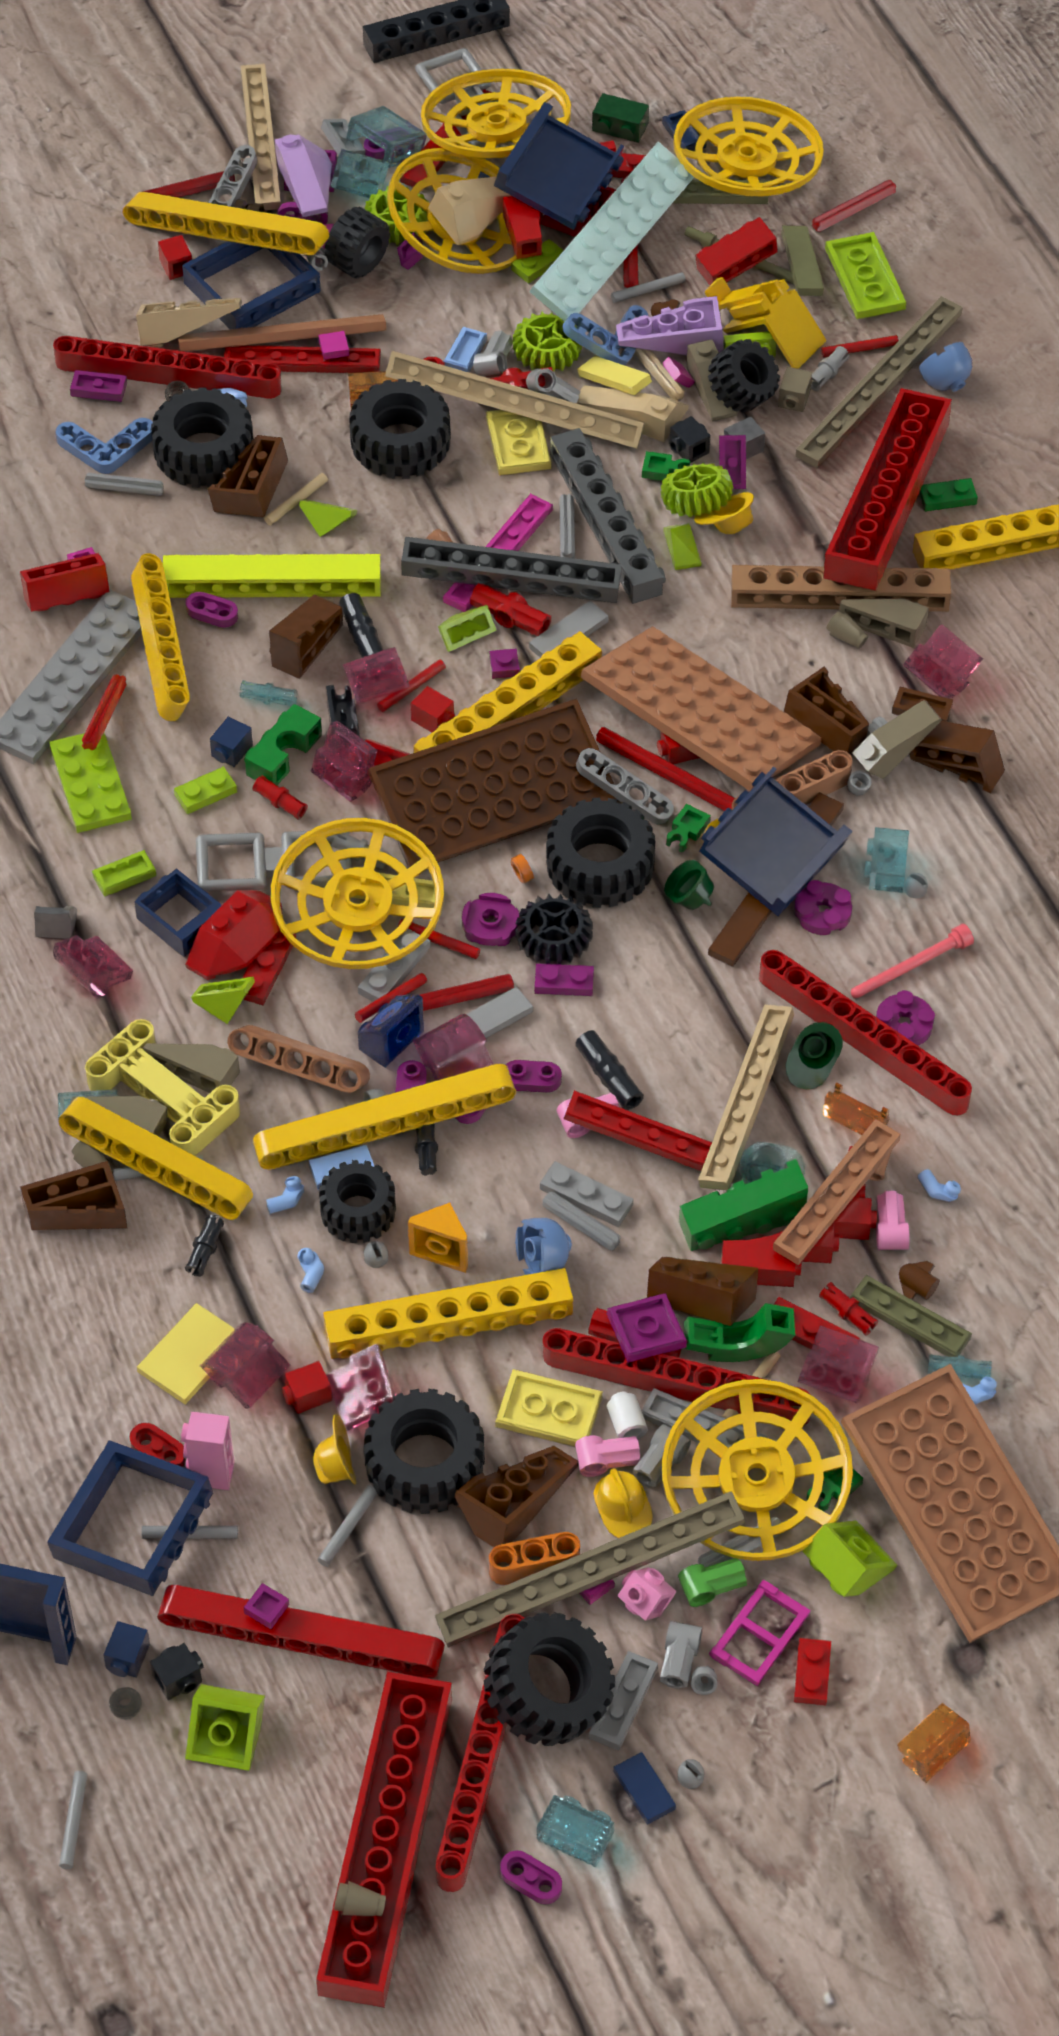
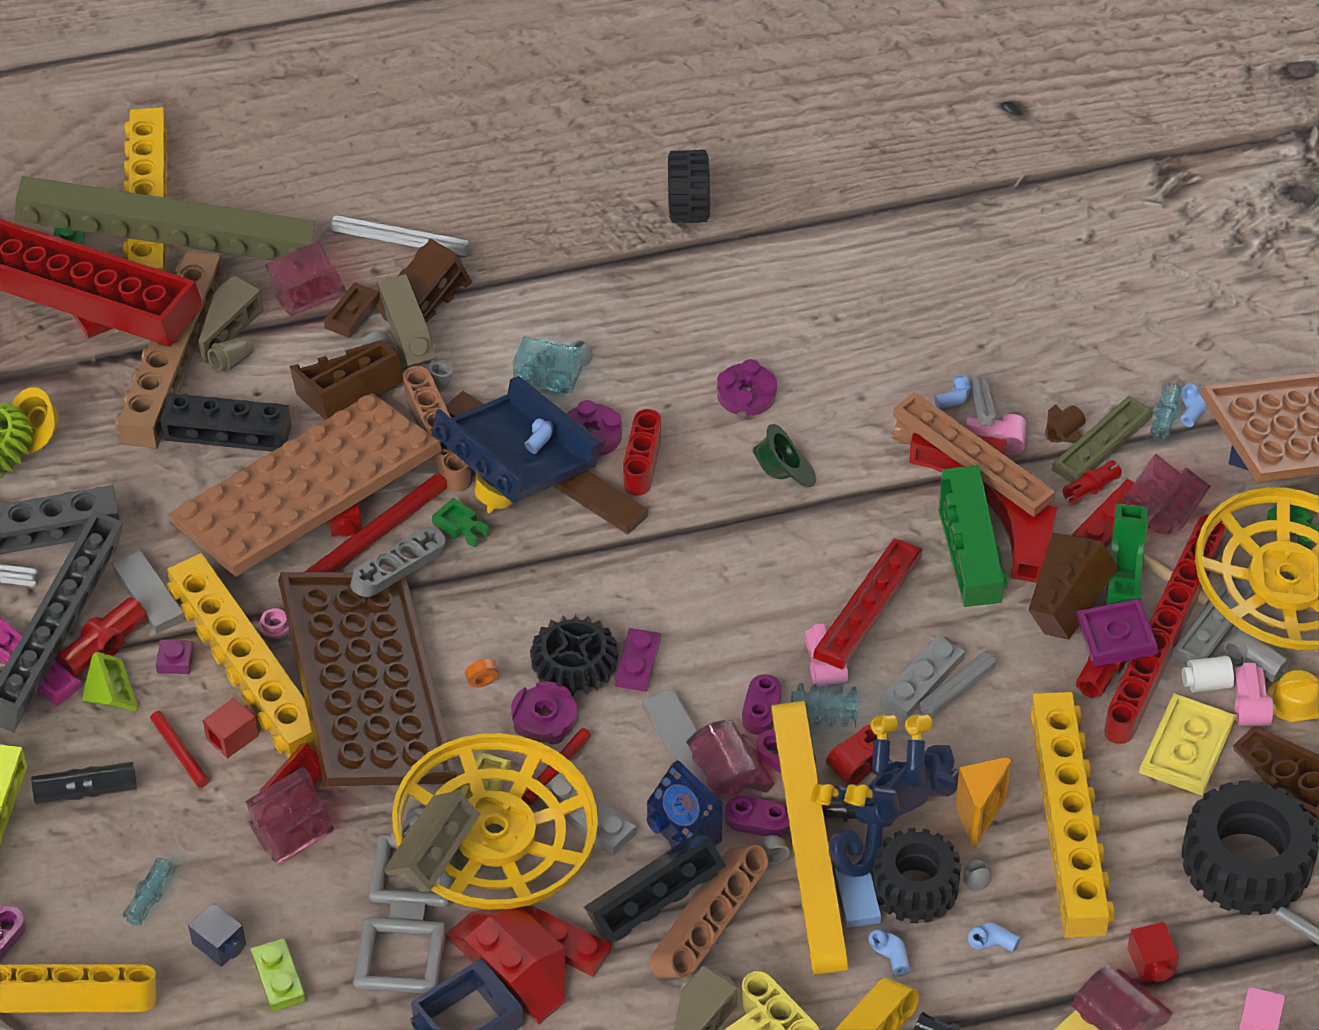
camera: 80 degrees left, 5 degrees down
lime slope [191,977,255,1024] -> none
green arch [244,704,322,786] -> none
red pin [252,775,308,820] -> none
reddish brown wedge [269,594,343,679] -> none
yellow piece [313,1413,357,1485] -> none
black hinge [326,685,361,748] -> none
clear pink brick [326,1344,395,1431] -> none
clear pink brick [343,647,409,705] -> none
red bar [354,973,427,1023] -> none
red axle [400,974,514,1015] -> none
medium blue cylinder [515,1218,572,1275] -> none
black tyre [546,798,656,908] -> none
black axle [575,1030,644,1110] -> none
lime slope [663,523,702,570] -> none
dark green piece [664,860,714,910] -> none
tan plate [698,1005,794,1190] -> none
clear light blue piece [739,1142,805,1184] -> none
red beam [759,950,972,1116] -> none
clear orange hinge [823,1082,890,1135] -> none
coral piece [850,923,974,998] -> none
none -> olive brick [15,176,315,266]
none -> black brick [160,393,292,452]
none -> light grey axle [331,215,470,257]
none -> dark tan panel [384,791,480,892]
none -> light blue arm [524,418,554,454]
none -> black brick [583,831,726,943]
none -> red beam [623,409,661,496]
none -> clear light blue piece [791,682,858,728]
none -> dark blue animal [810,714,959,877]
none -> red piece [826,724,888,785]
none -> light grey axle [972,376,996,427]

